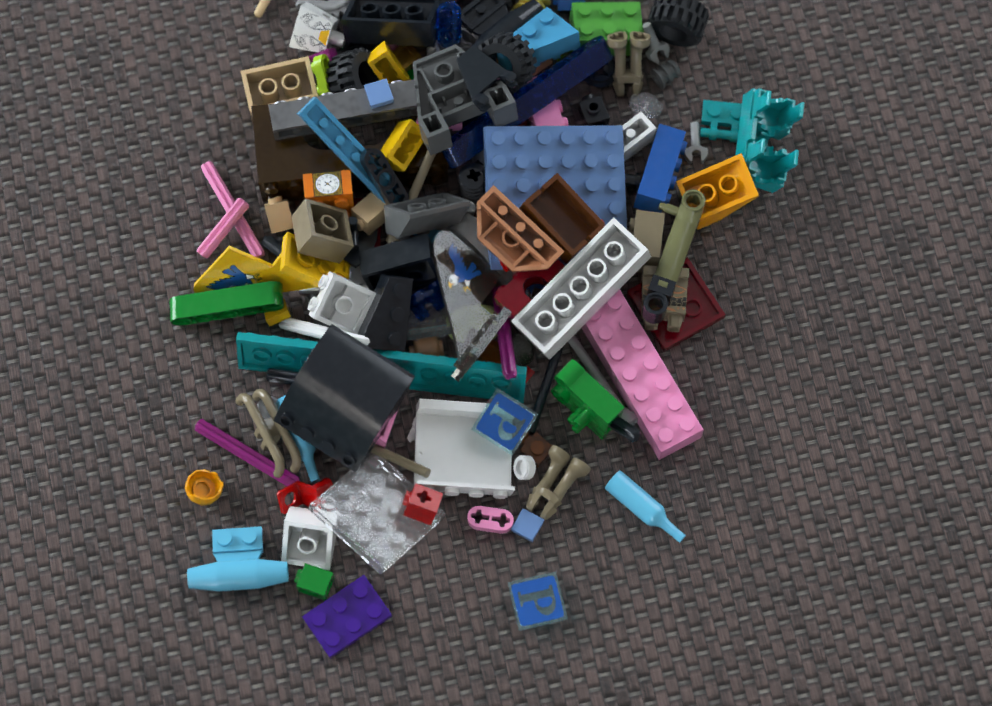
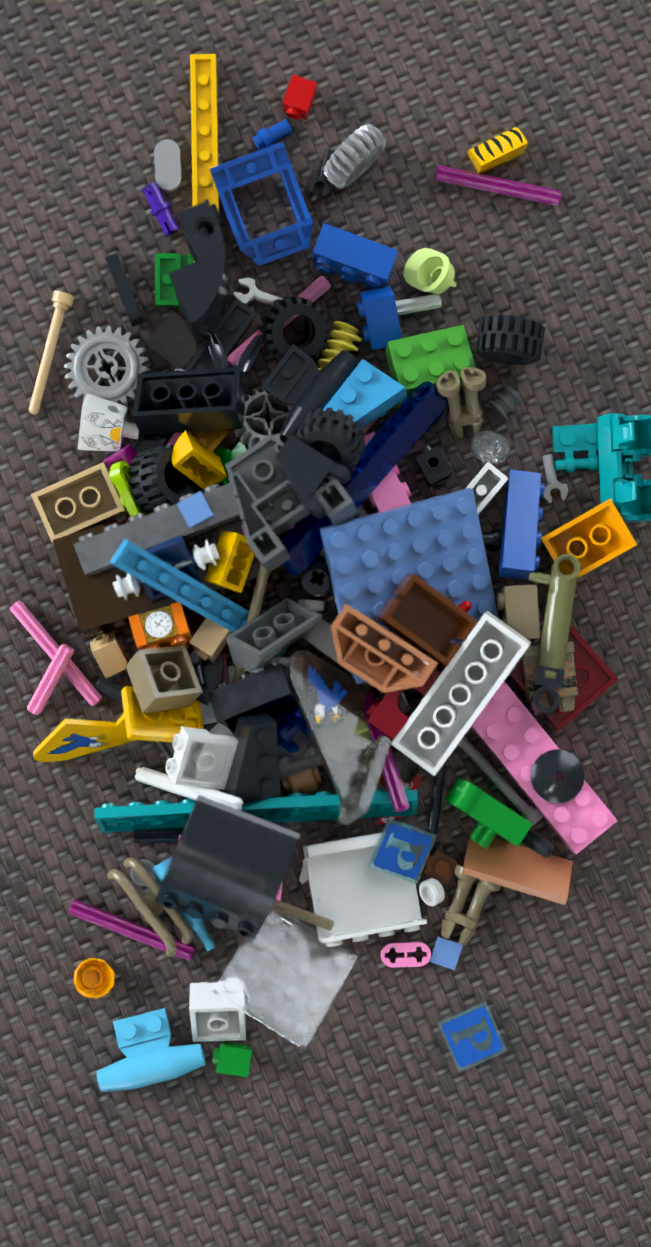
camera: 10 degrees left, 15 degrees up
green beam [169,281,284,325] -> none
yellow tile [264,298,291,326] -> none
red bracket [277,477,334,514] -> none
dark purple plate [302,575,392,659] -> none
black beam [360,148,409,205] -> none
red brick [402,483,443,526] -> none
clear blue plate [436,1,461,48] -> none
medium azure piece [605,470,686,543] -> none
light grey bar [642,22,670,64] -> none
none -> plate [113,535,220,602]
none -> nougat tile [462,831,573,905]
none -> black dish [531,750,584,803]

